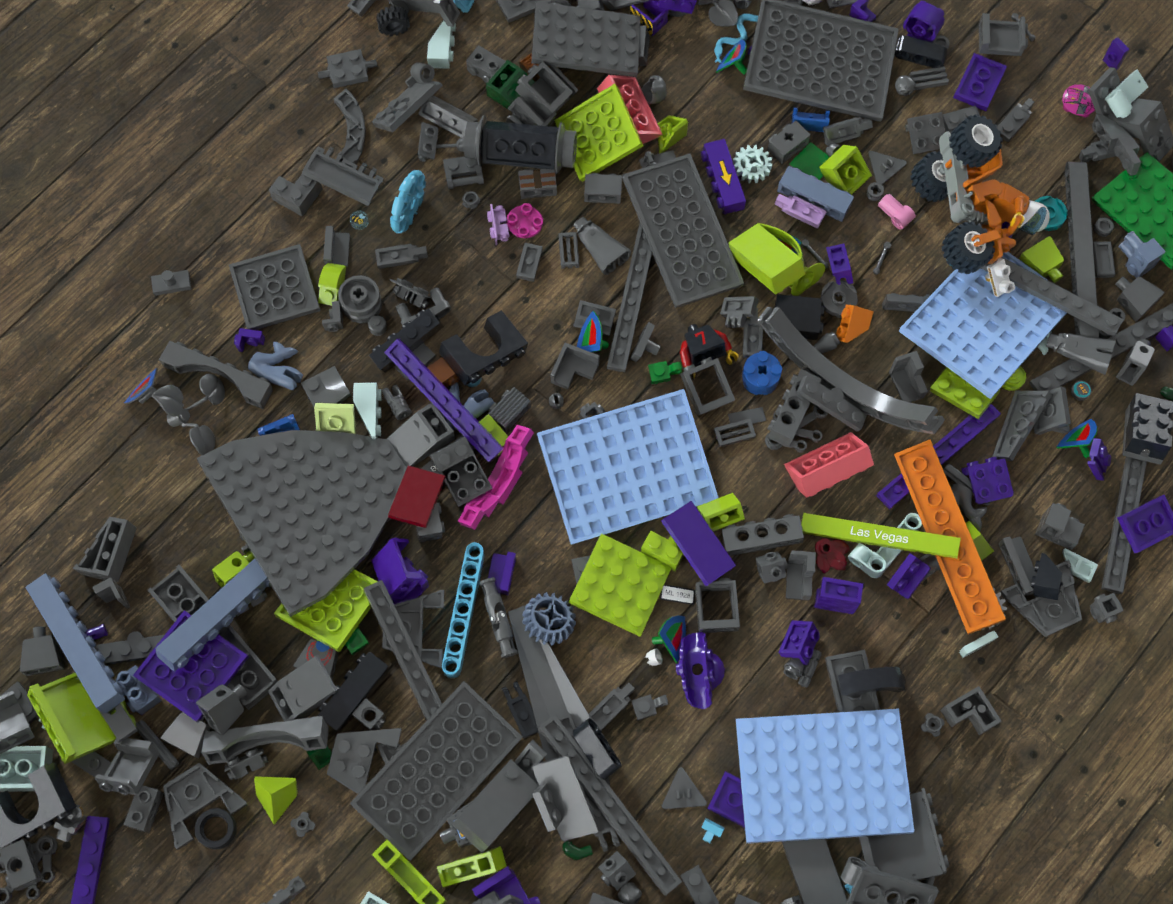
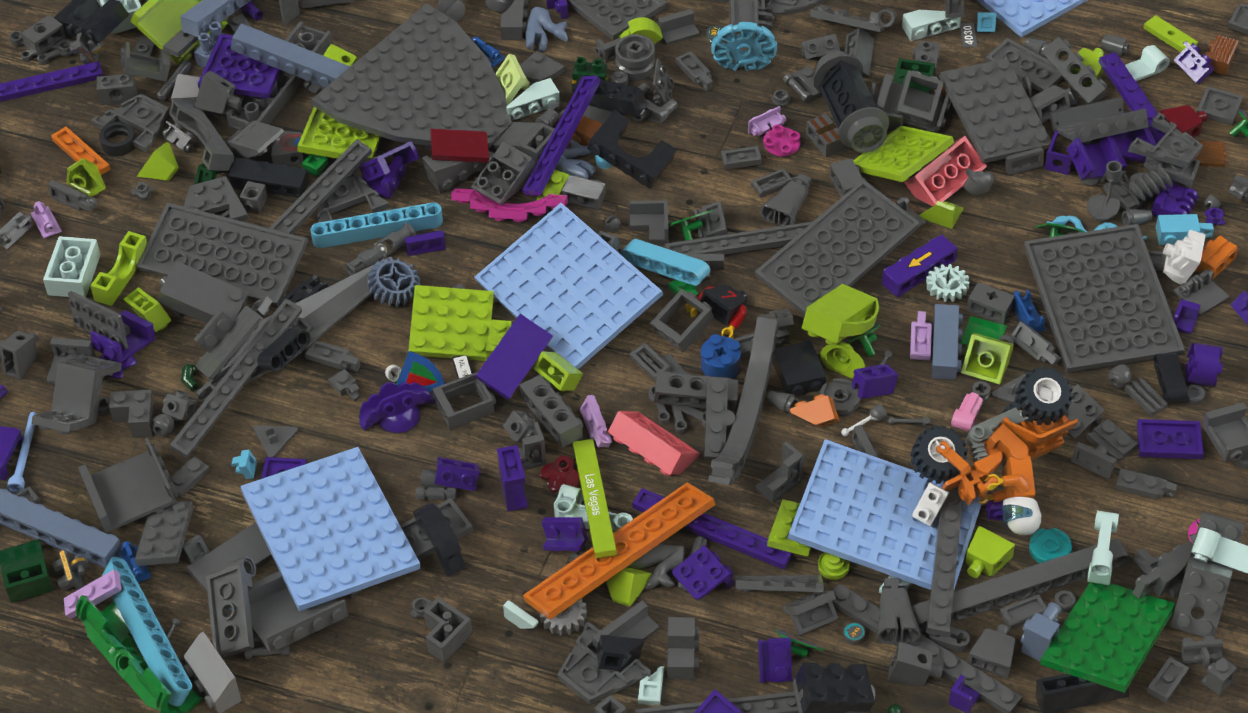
camera: 70 degrees right, 20 degrees down
none -> orange plate [51,127,111,175]
none -> lime slope [66,158,106,197]
none -> dark green hips [572,57,609,87]
none -> lavender hinge [580,395,612,448]
none -> medium azure beam [620,239,710,286]
none -> hinge [841,404,887,436]
none -> dark grey sticker [960,23,977,47]
none -> light aqua piece [1087,510,1119,585]

